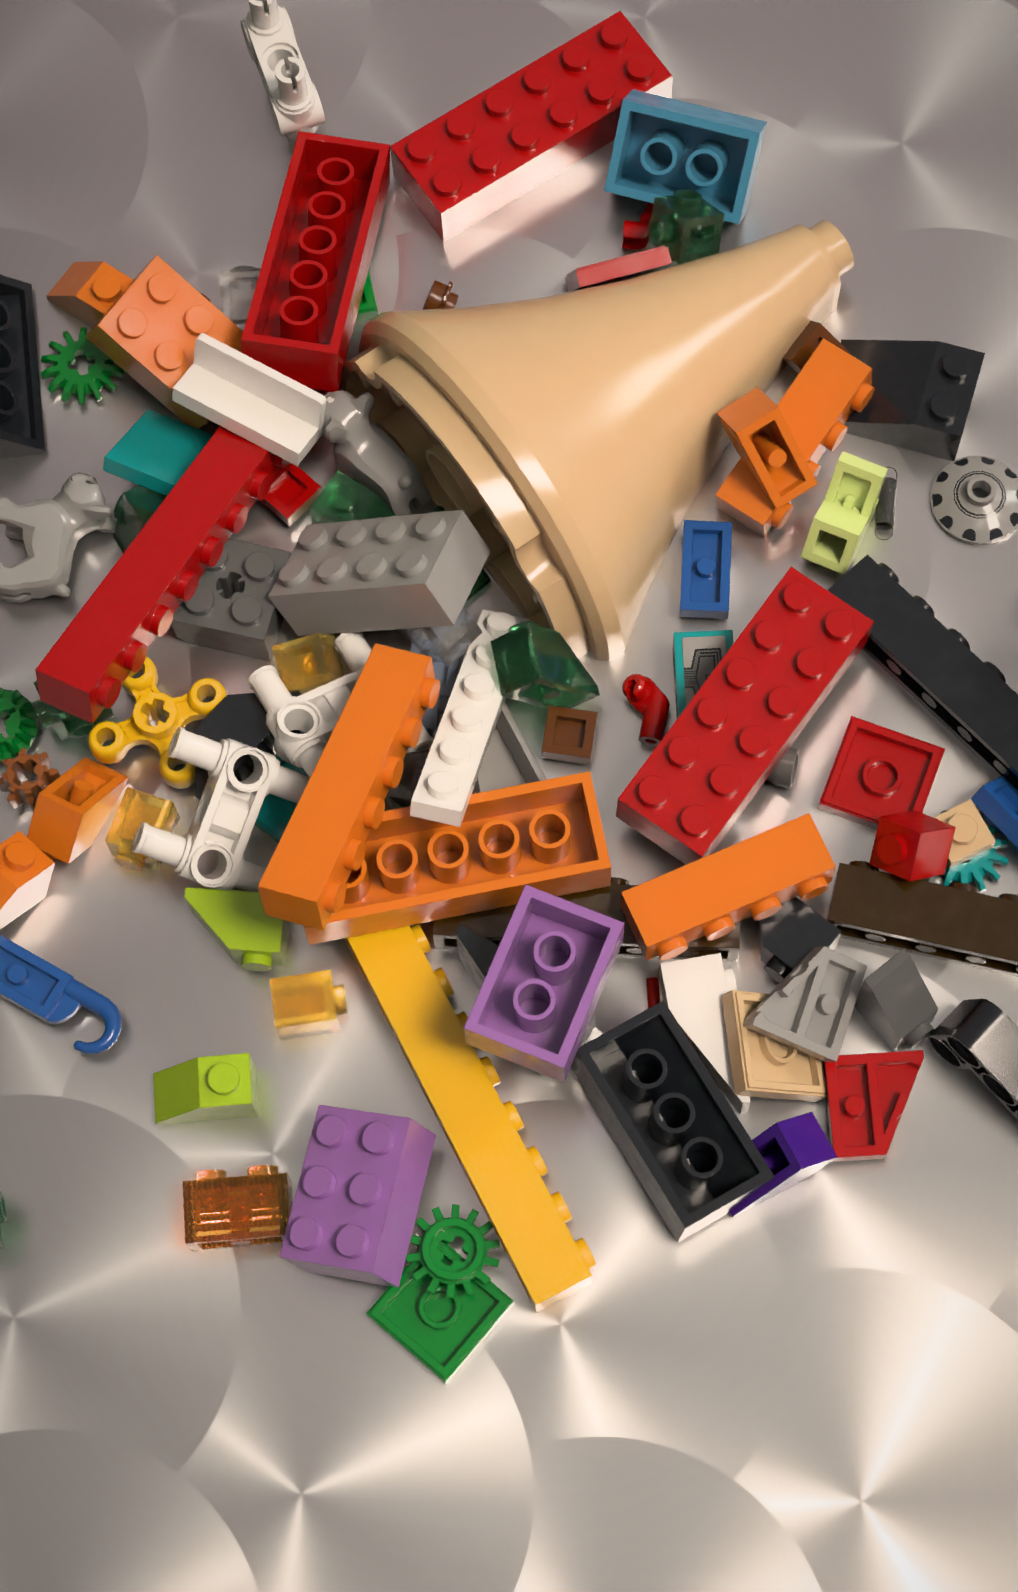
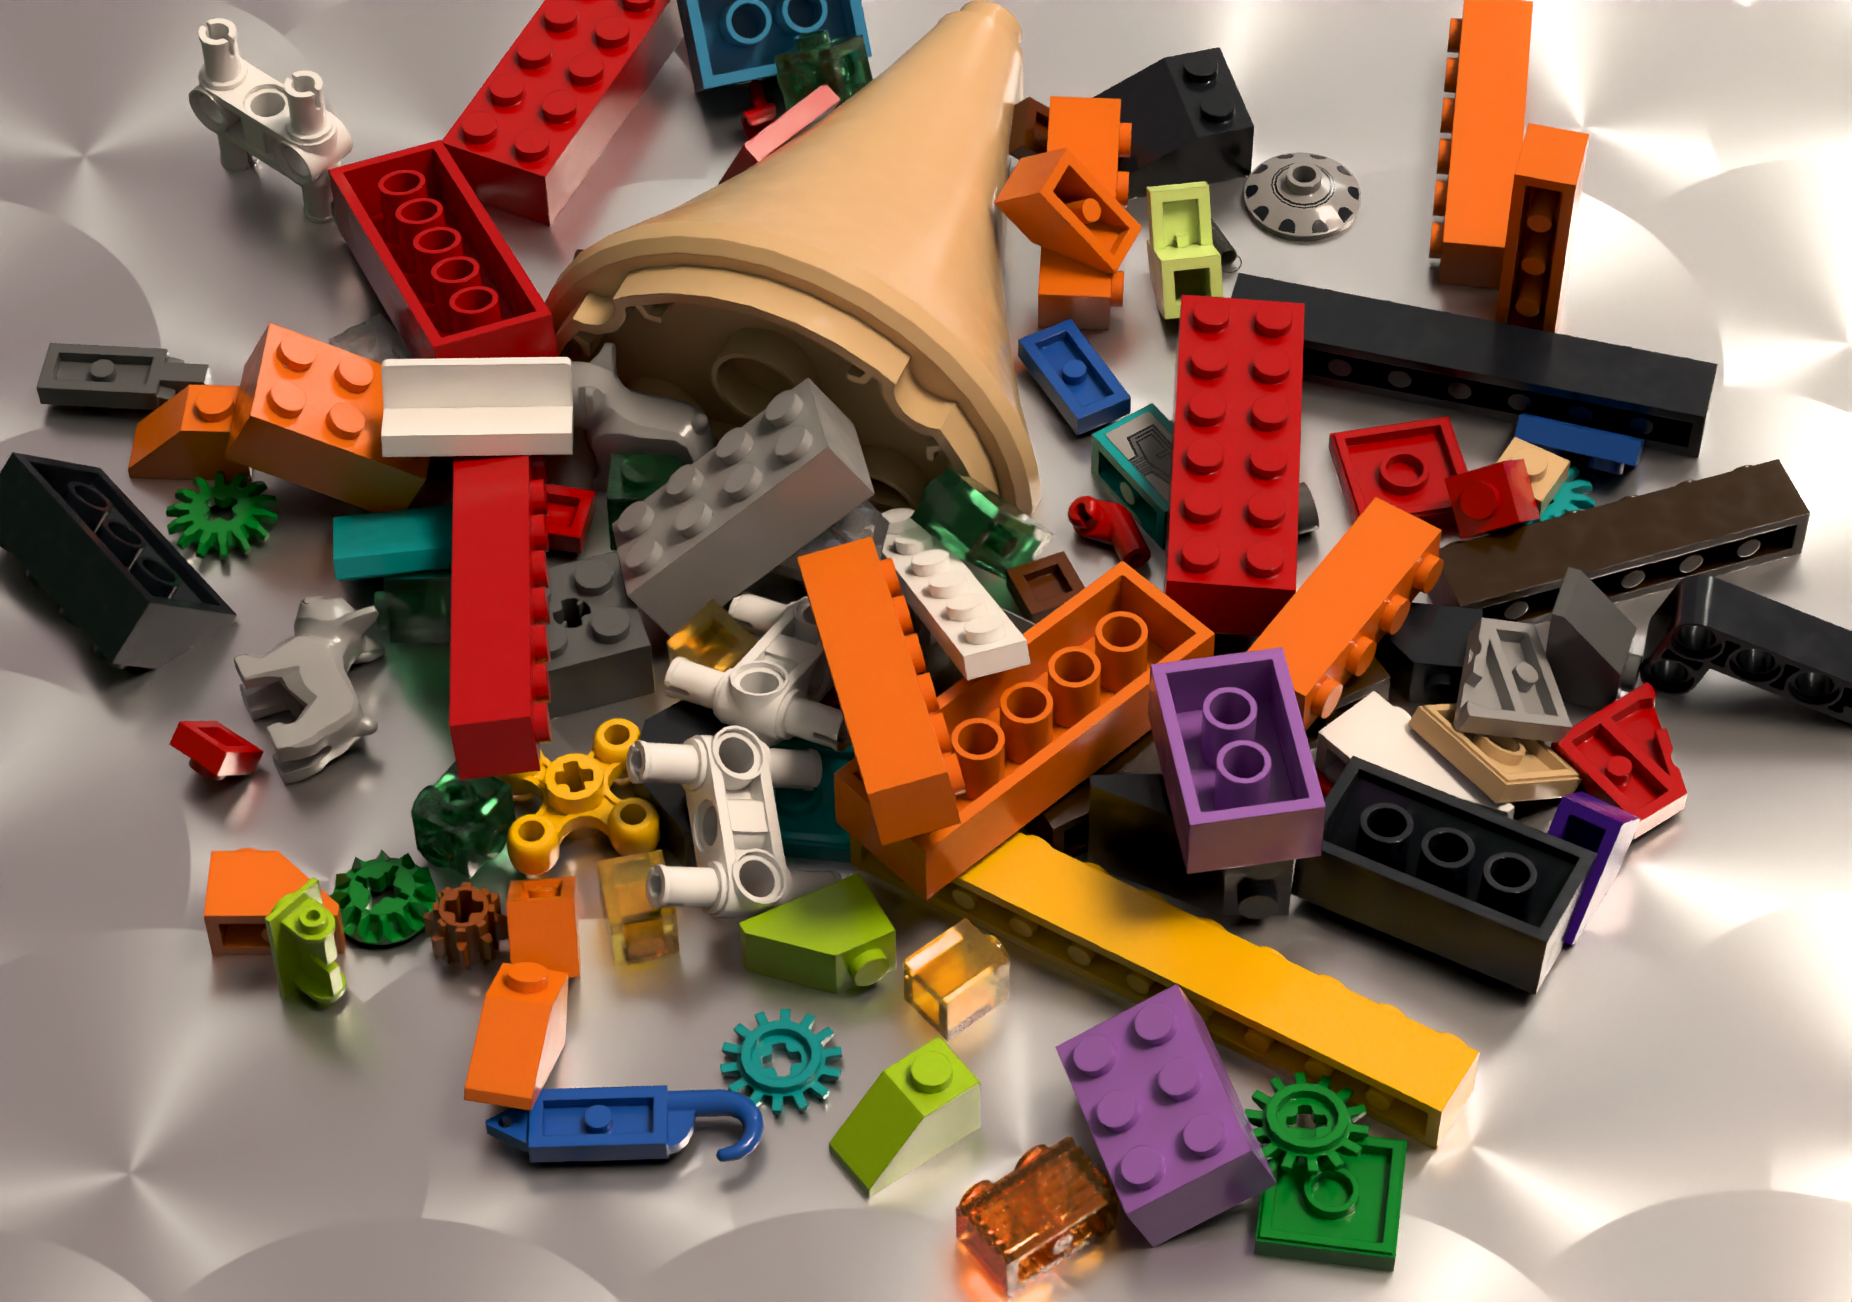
camera: 35 degrees left, 20 degrees down
none -> dark grey hinge [36,343,213,410]
none -> teal gear [720,1009,842,1115]

